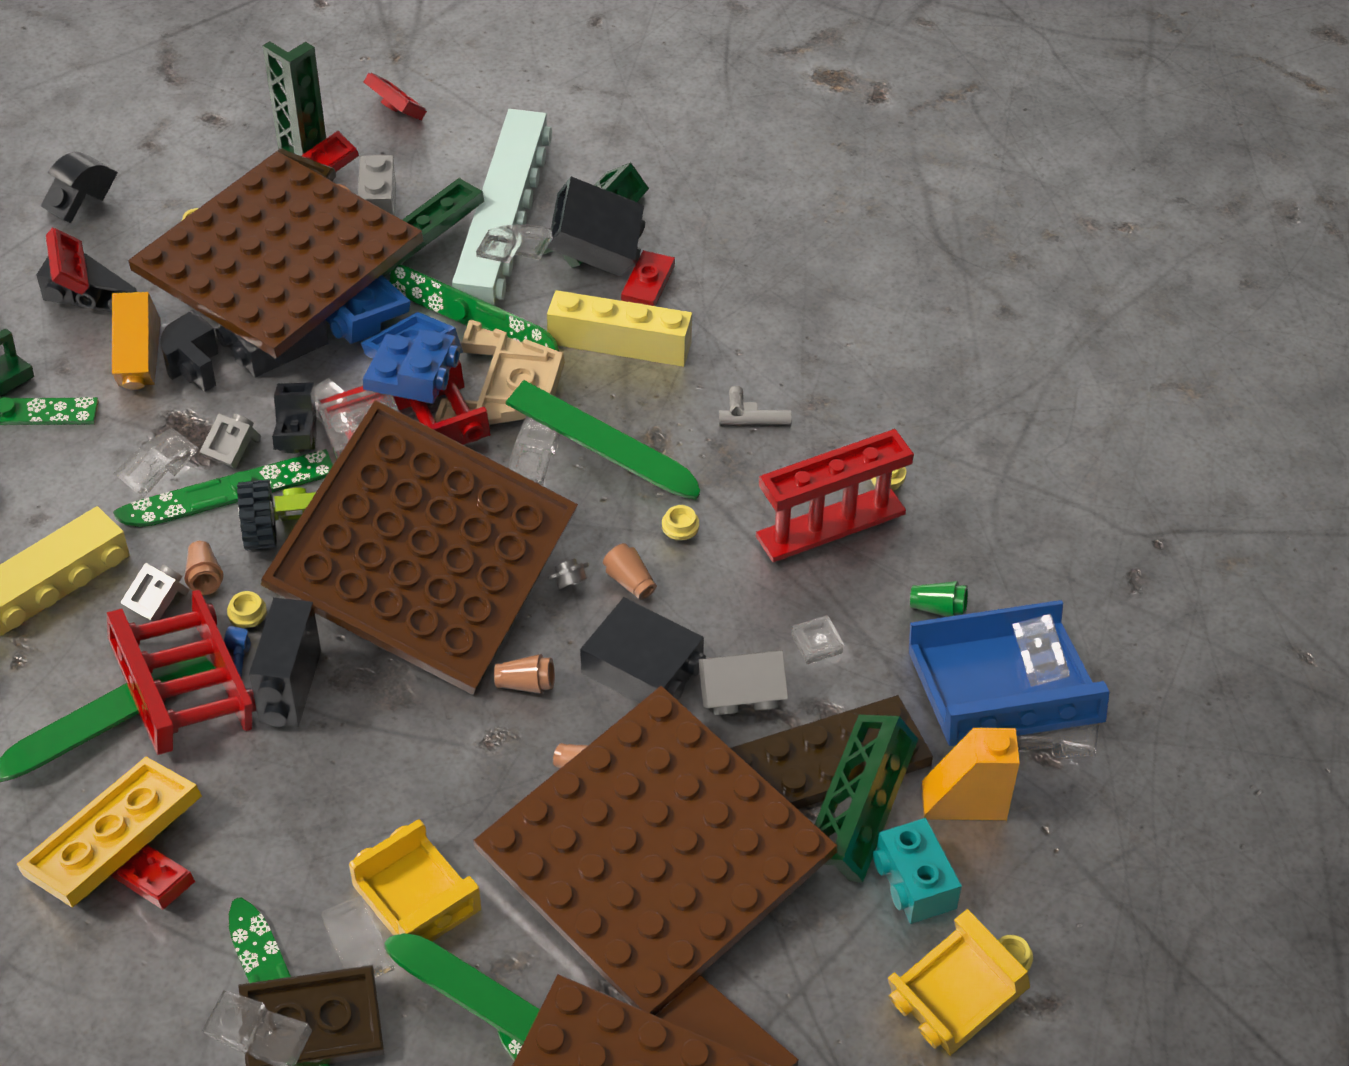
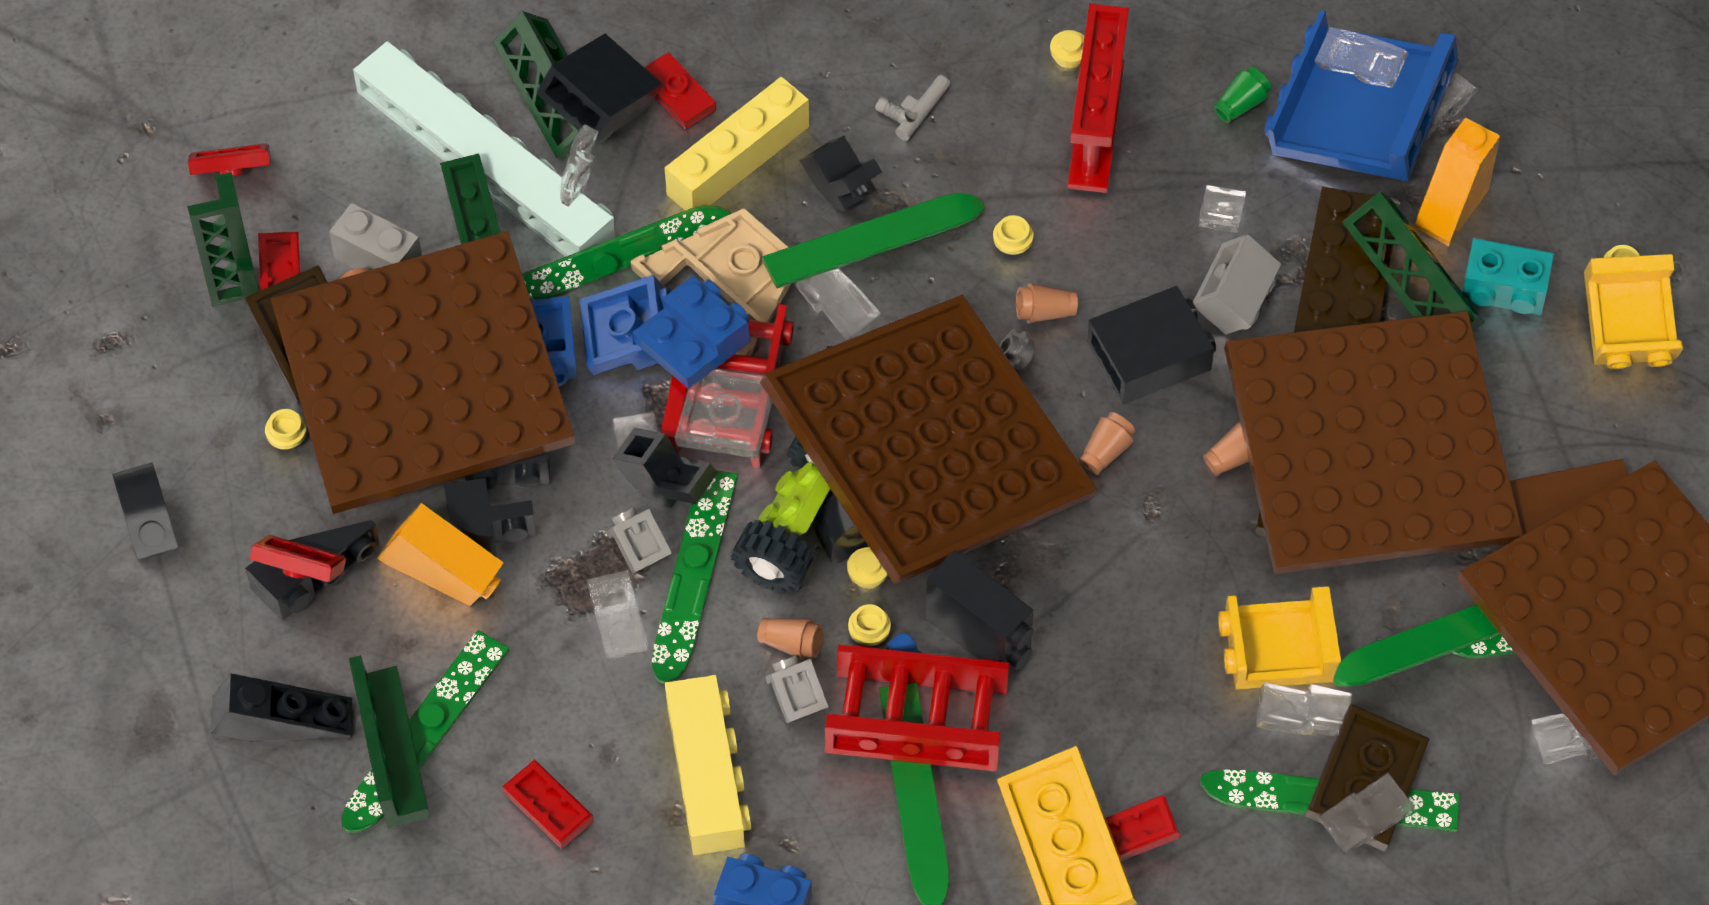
camera: 55 degrees left, 10 degrees up
none -> black brick [799,135,882,211]

